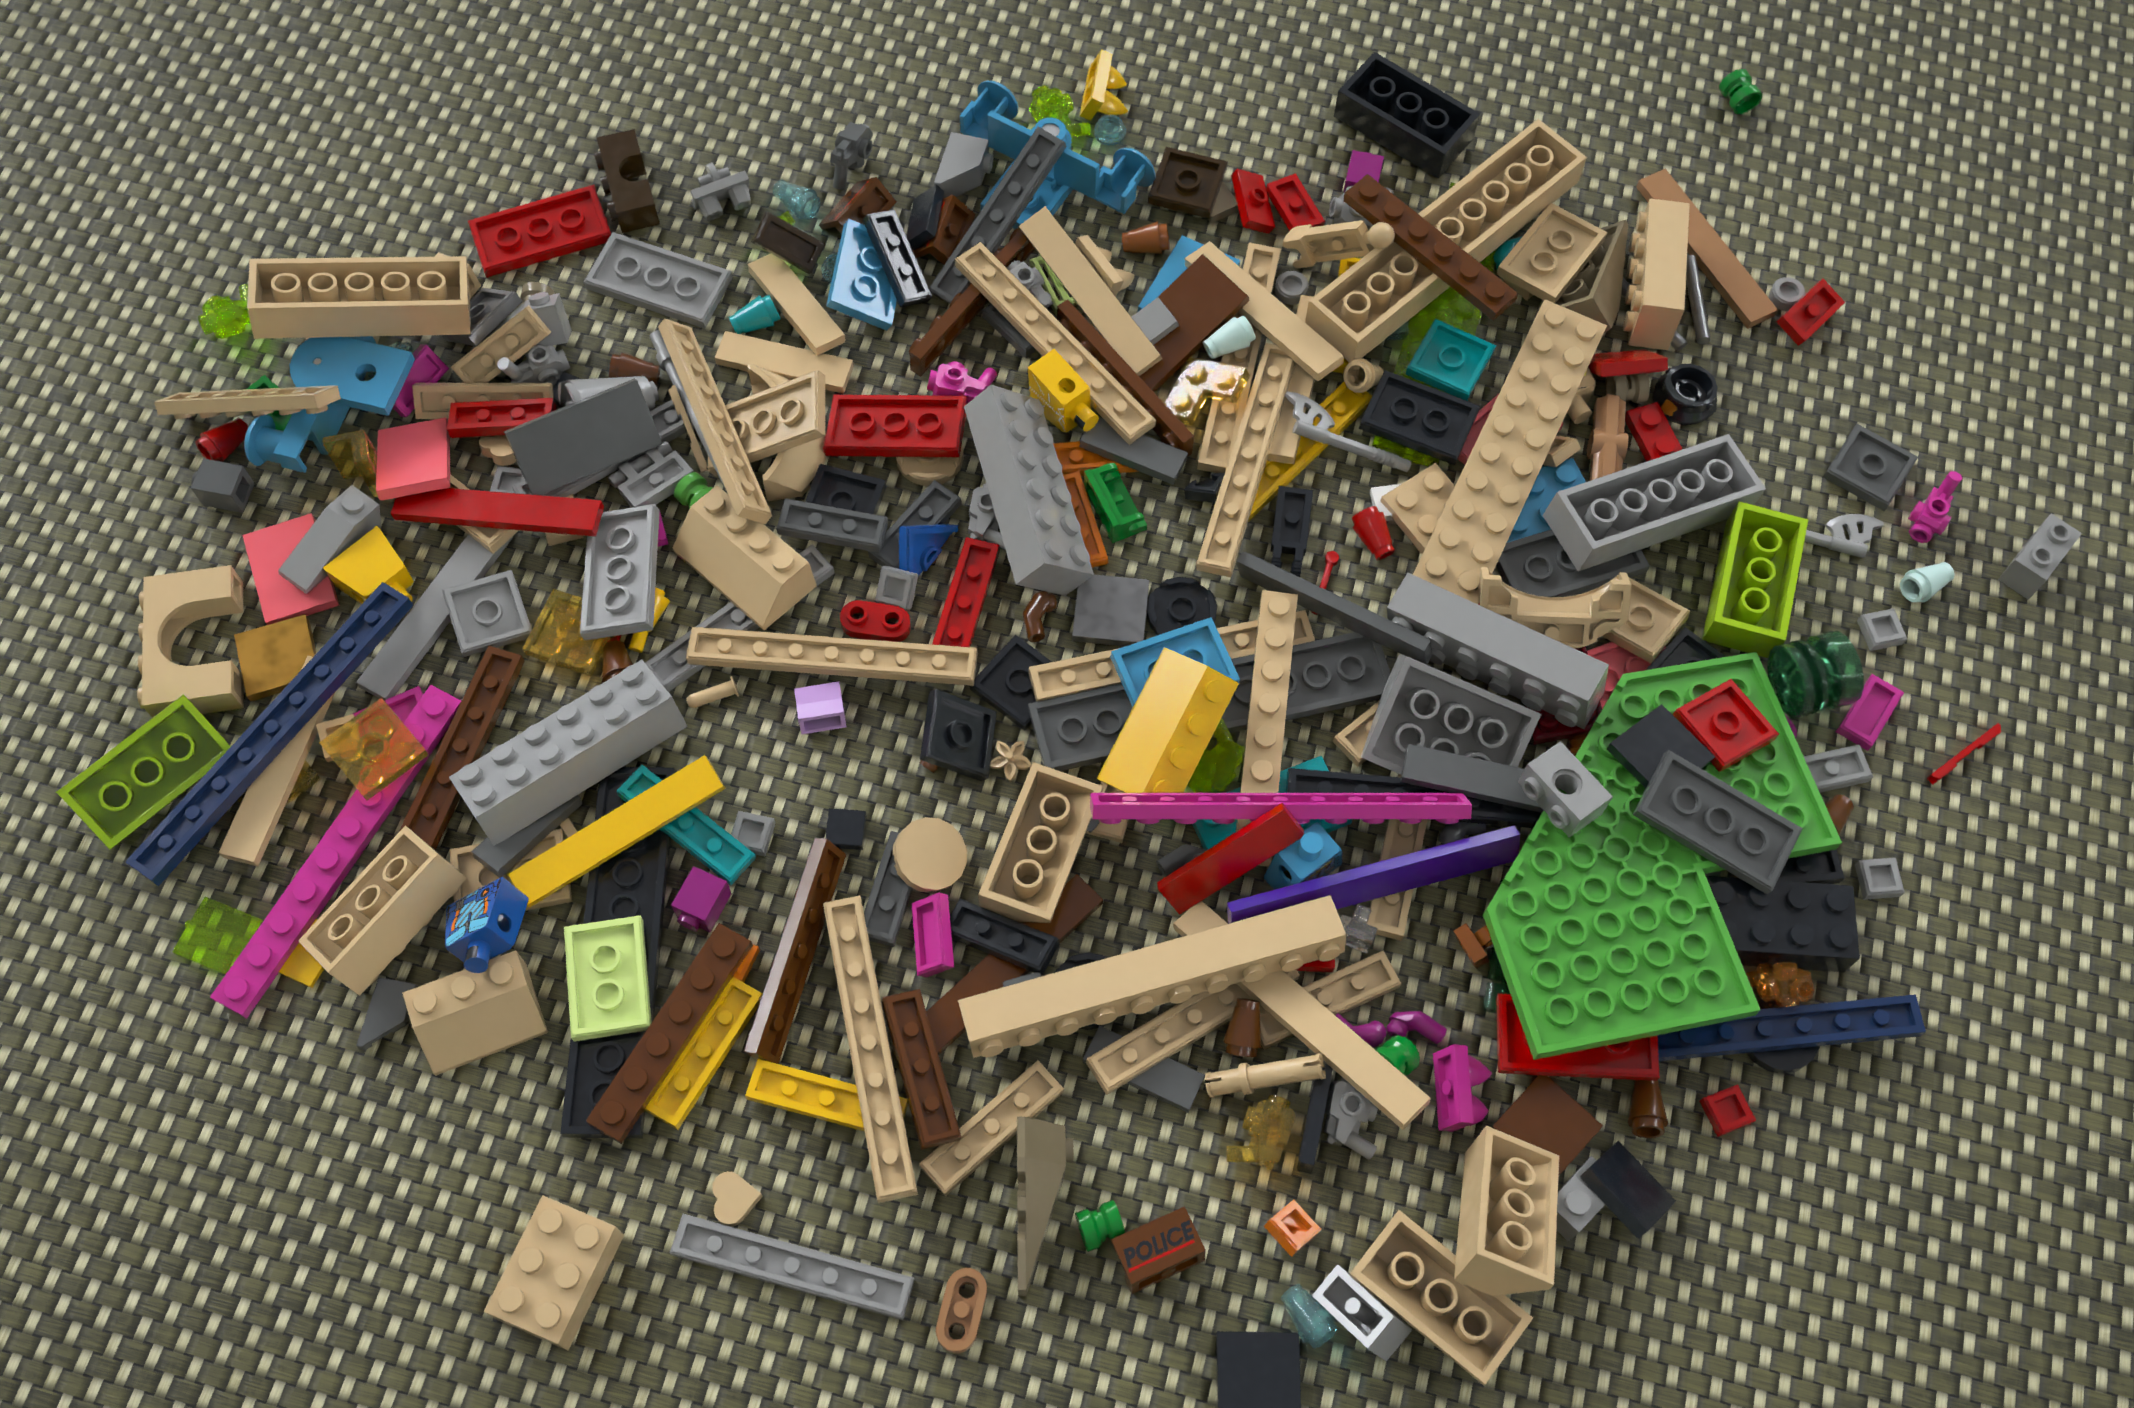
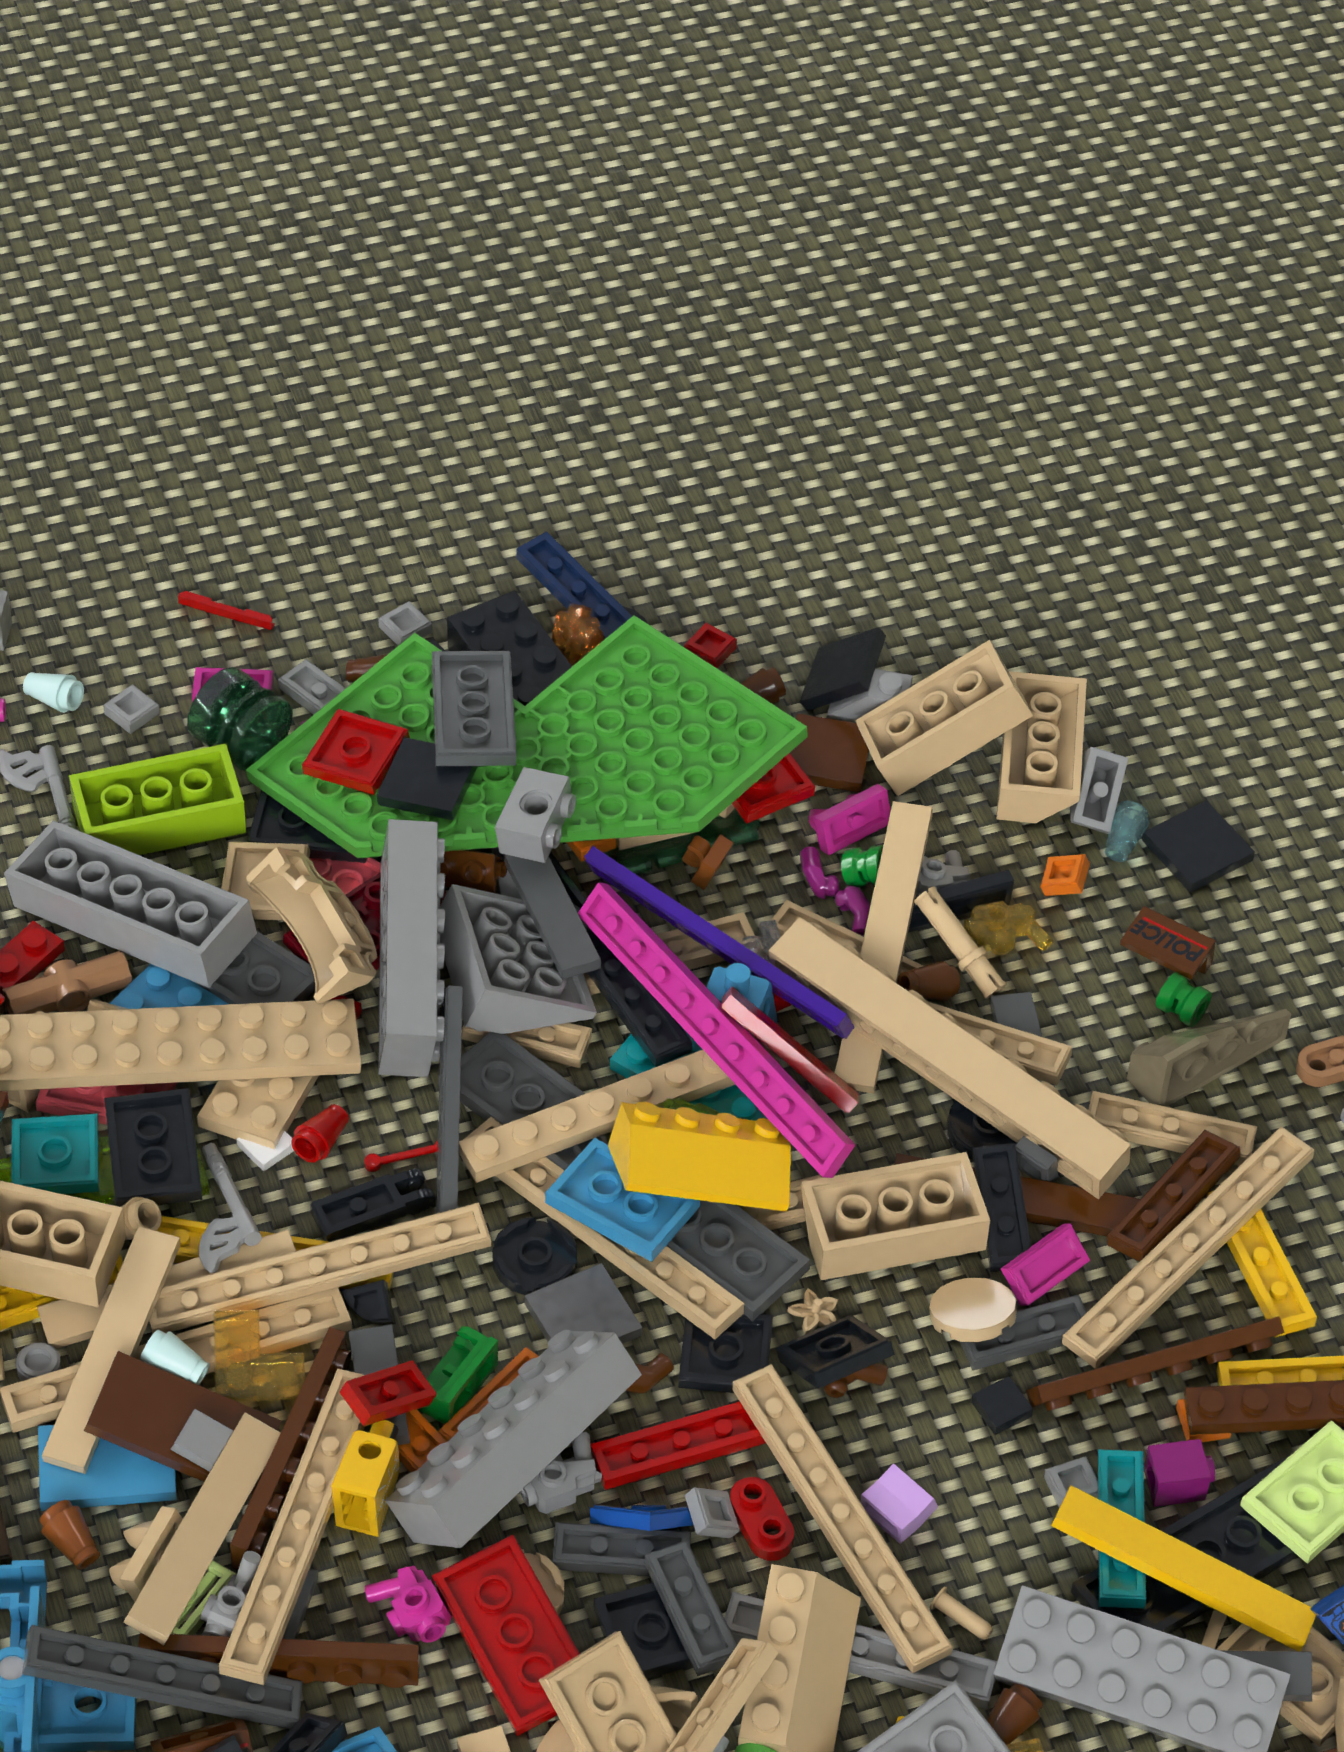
camera: 125 degrees left, 15 degrees down
none -> red plate [340,1360,437,1426]

